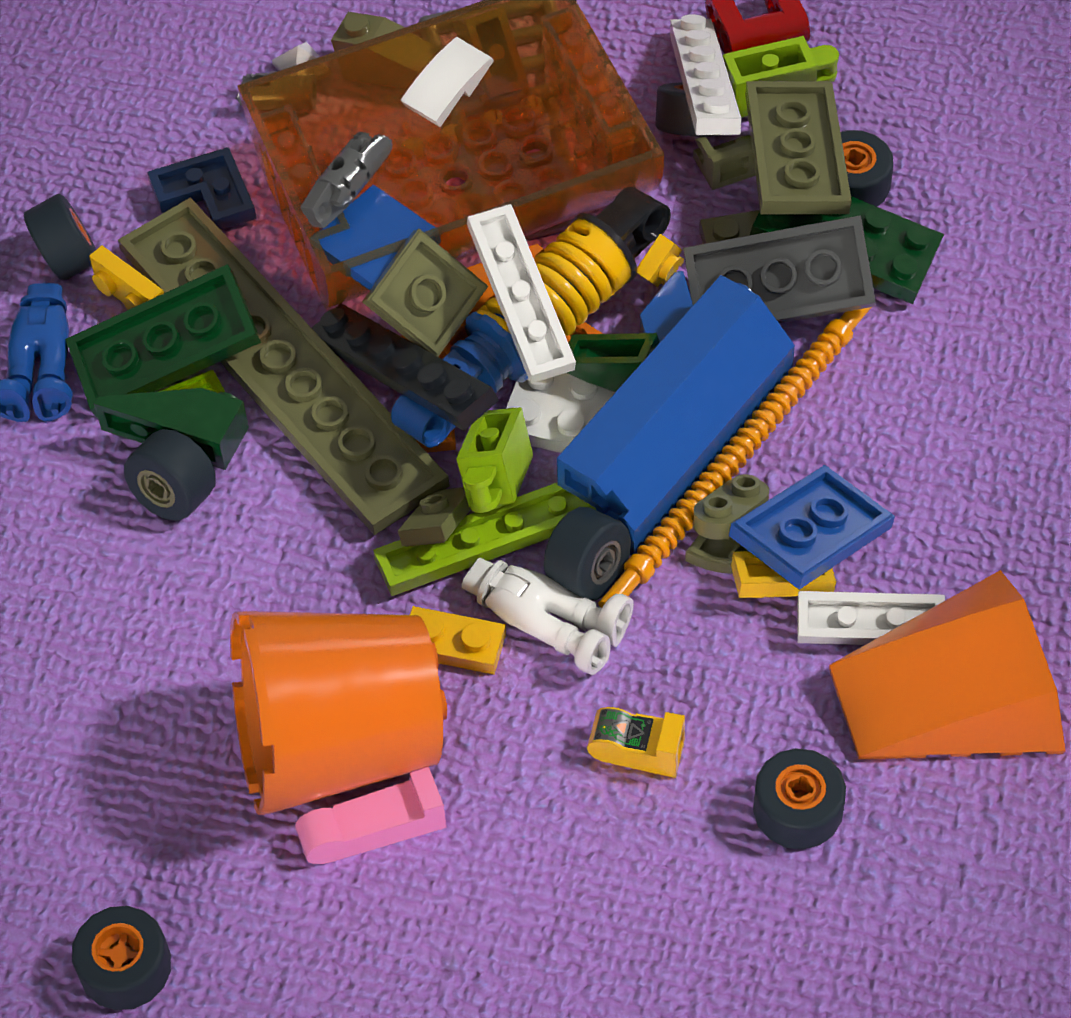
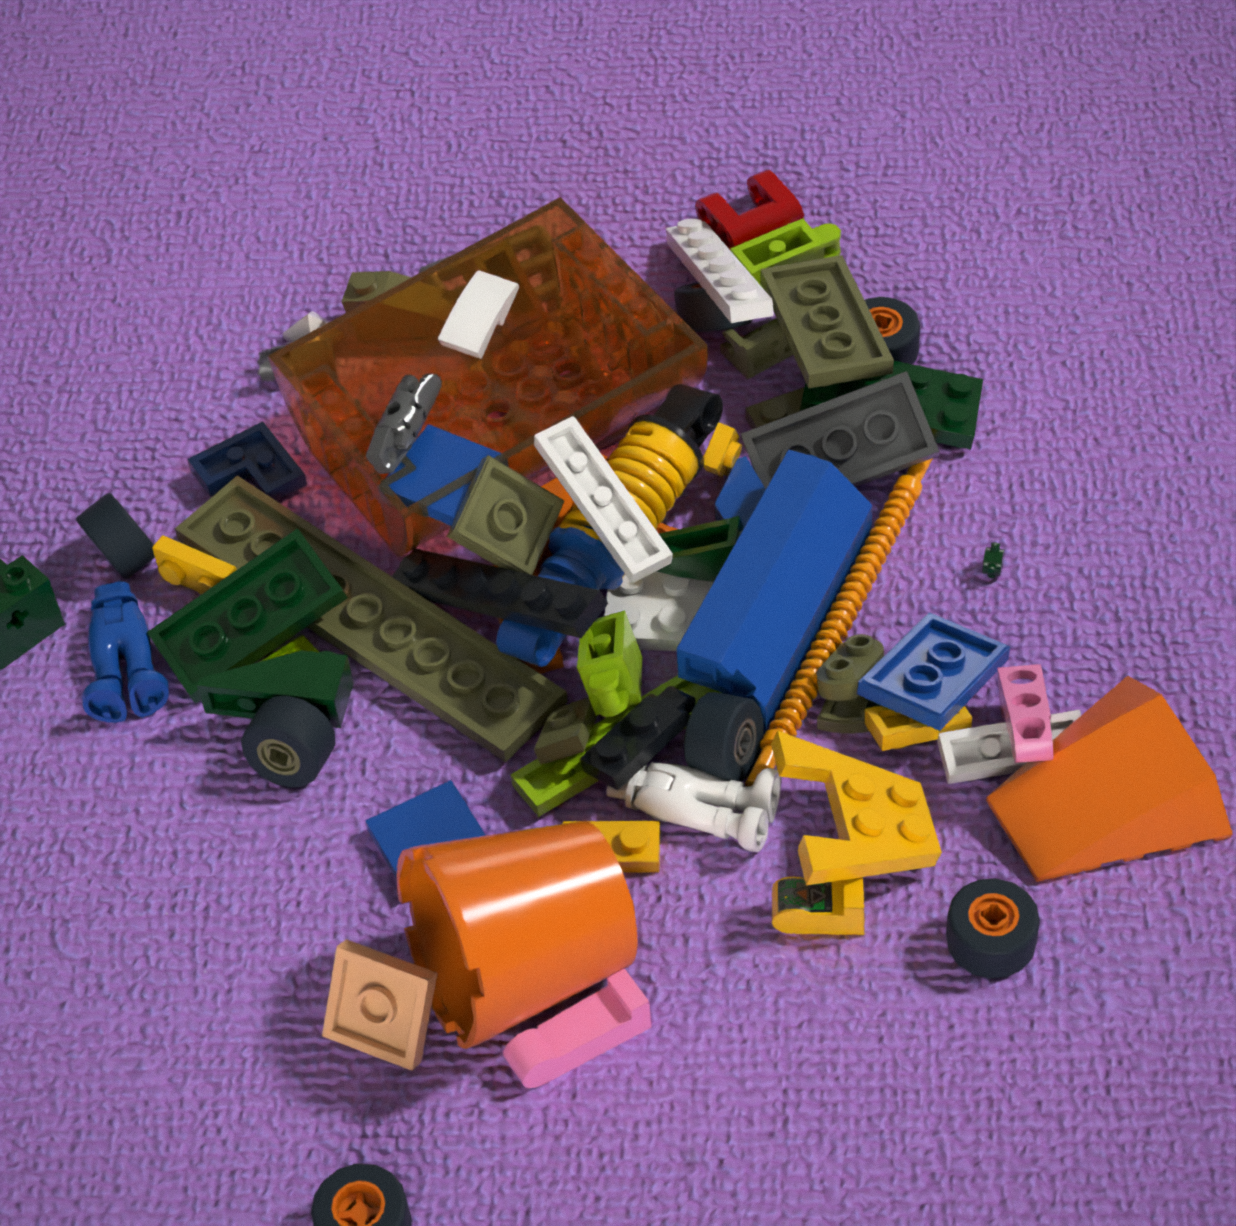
camera: 10 degrees left, 5 degrees down
none -> light nougat tile [322,939,437,1071]
none -> blue tile [365,780,486,879]
none -> black hinge [580,686,696,791]
none -> yellow wing [771,730,942,885]
none -> dark green piece [982,542,1005,578]
none -> bright pink leg [997,664,1053,763]

